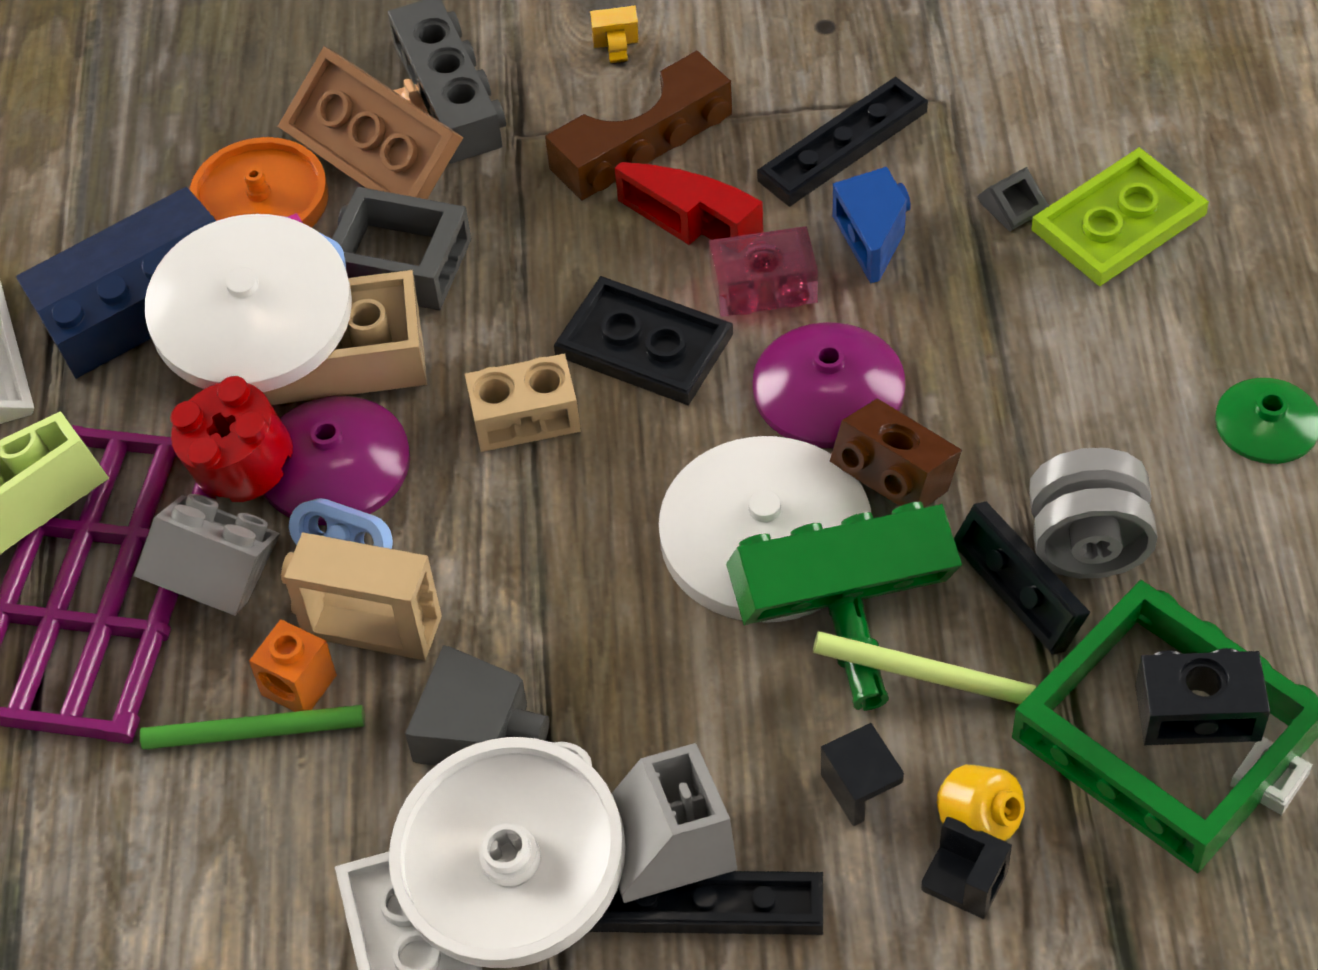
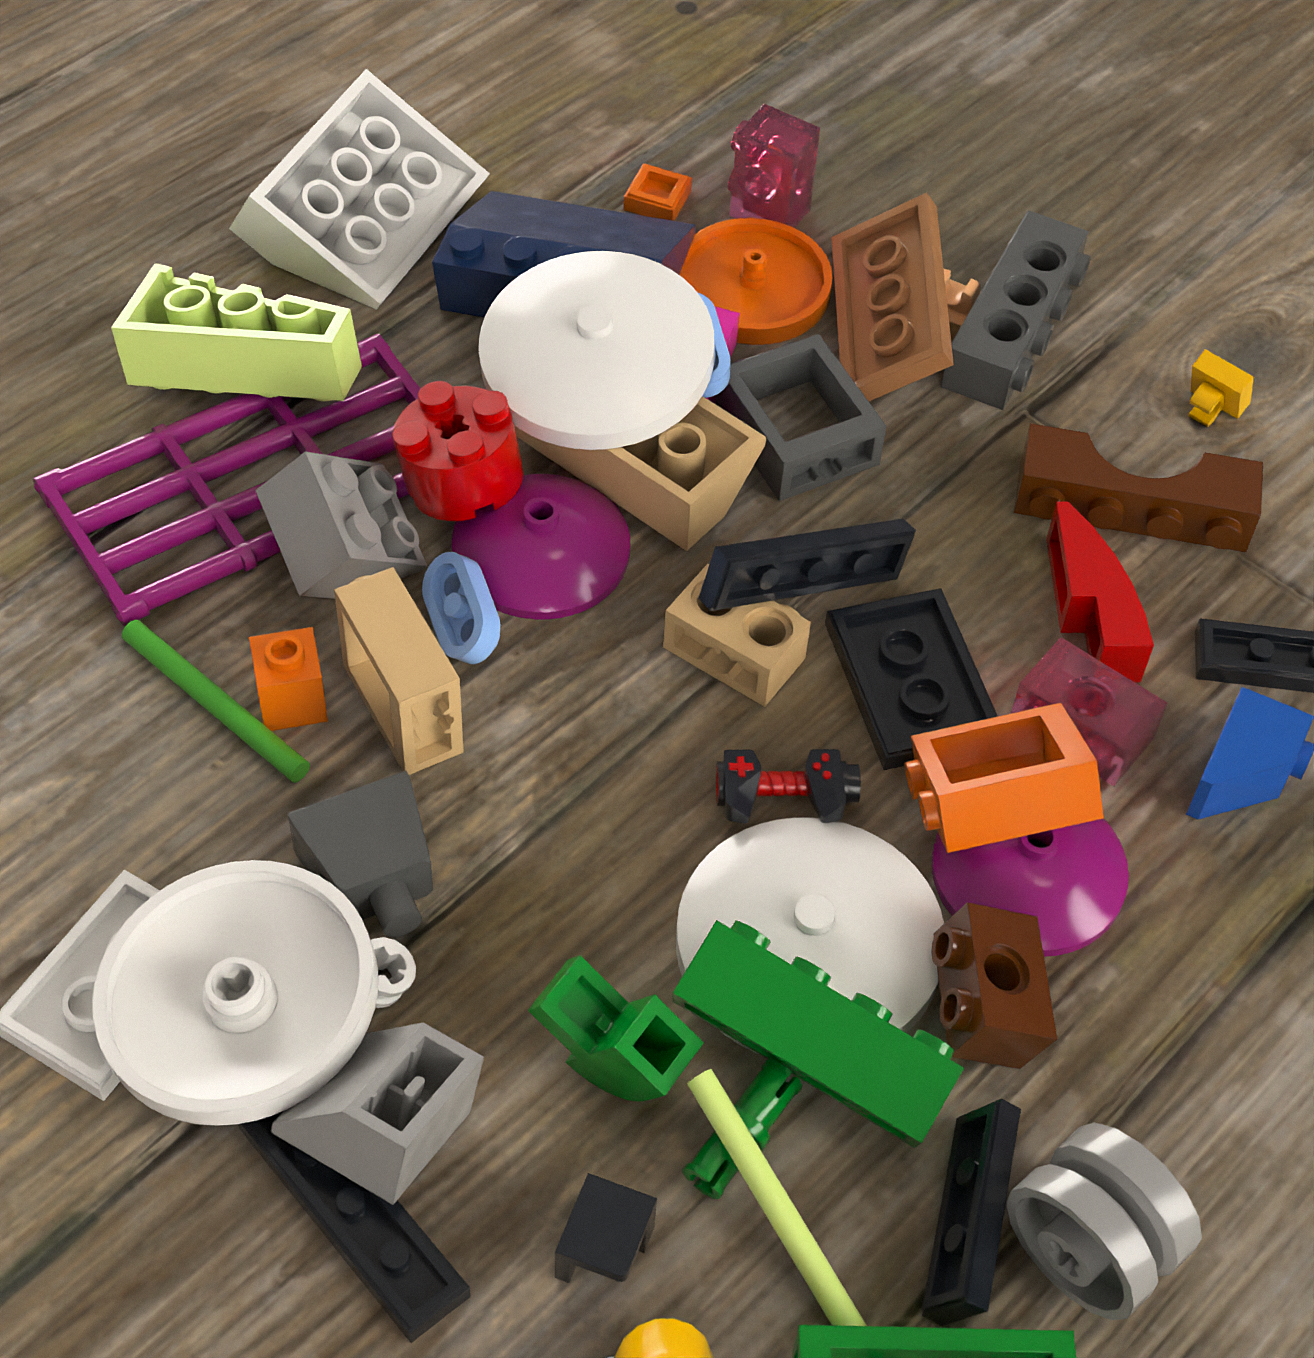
camera: 40 degrees right, 0 degrees up
none -> green brick [527,955,704,1102]
none -> orange tile [623,163,692,221]
none -> black tile [698,519,916,611]
none -> black piece [716,749,861,824]
none -> clear pink brick [728,104,820,228]
none -> orange window [904,703,1104,853]

